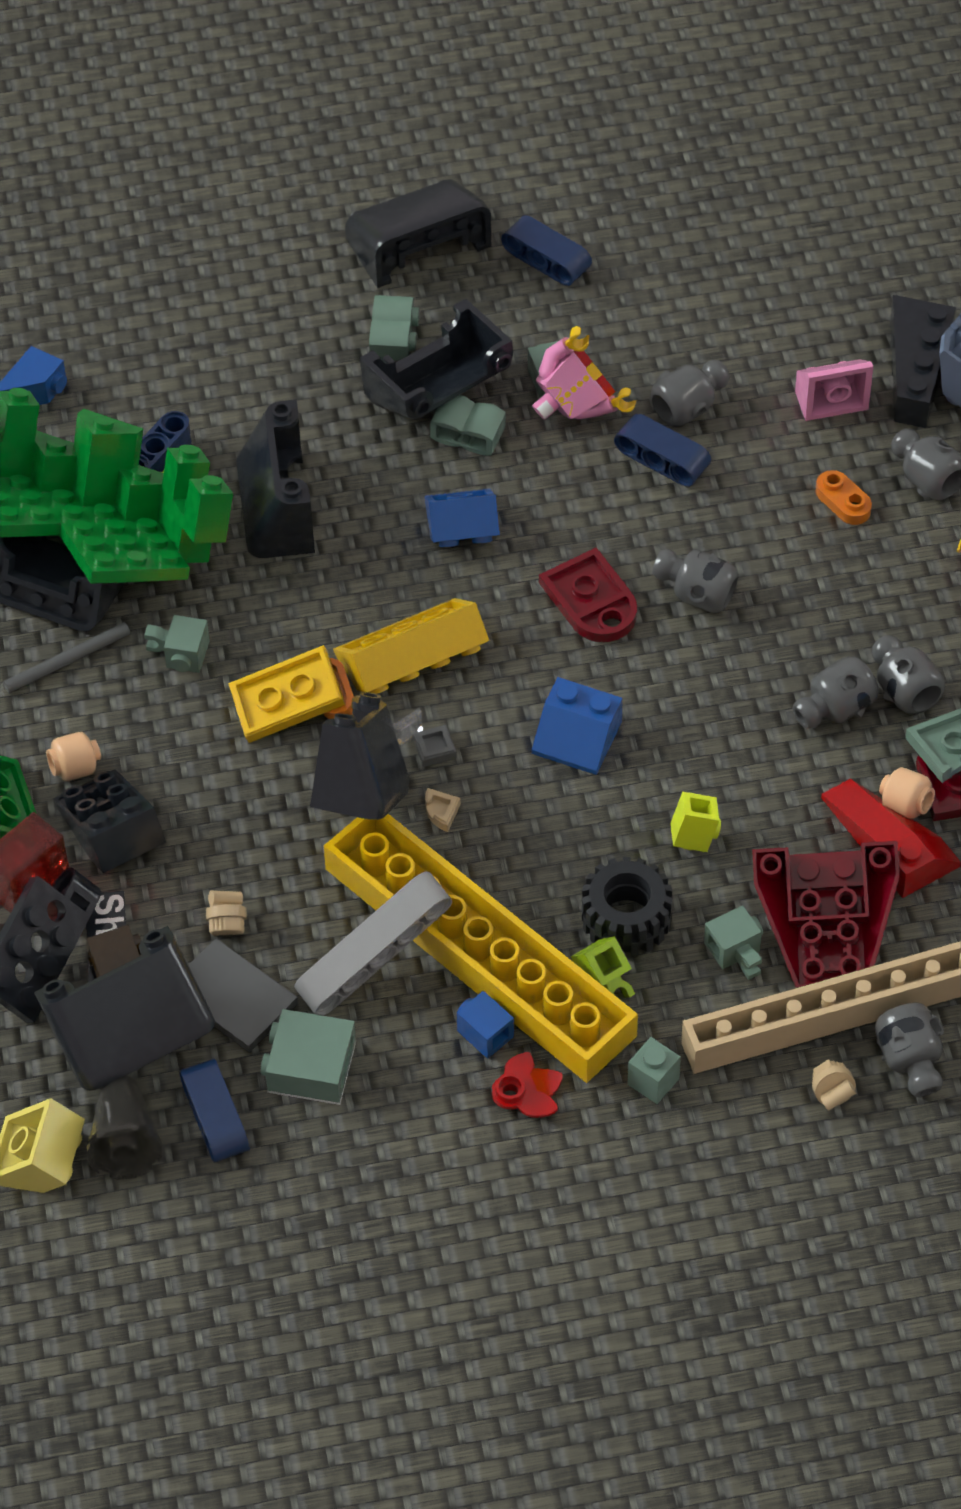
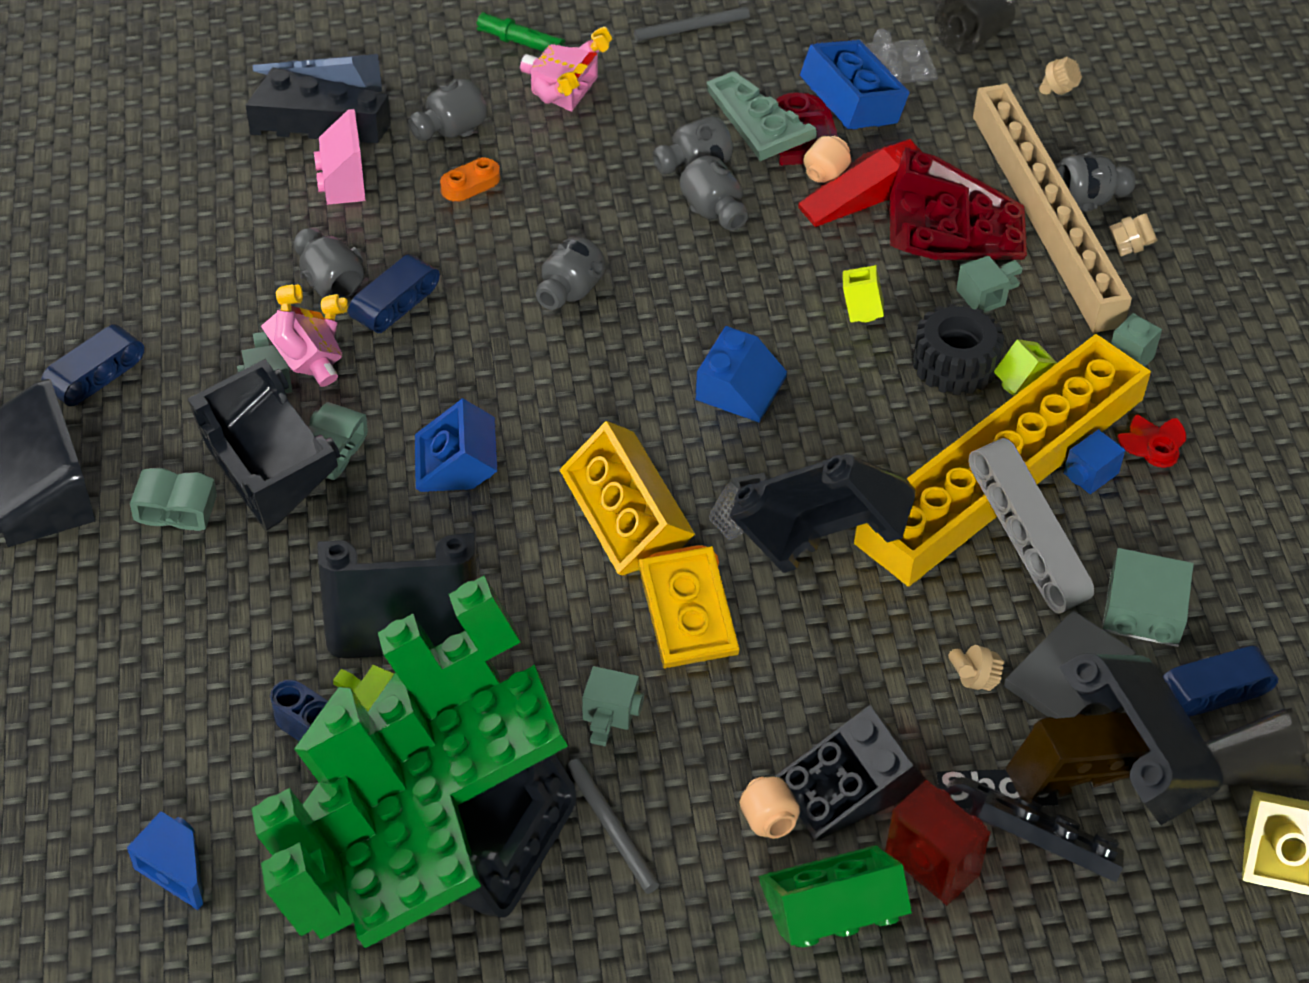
camera: 90 degrees left, 5 degrees down
dark red tile [539,547,637,642] -> none

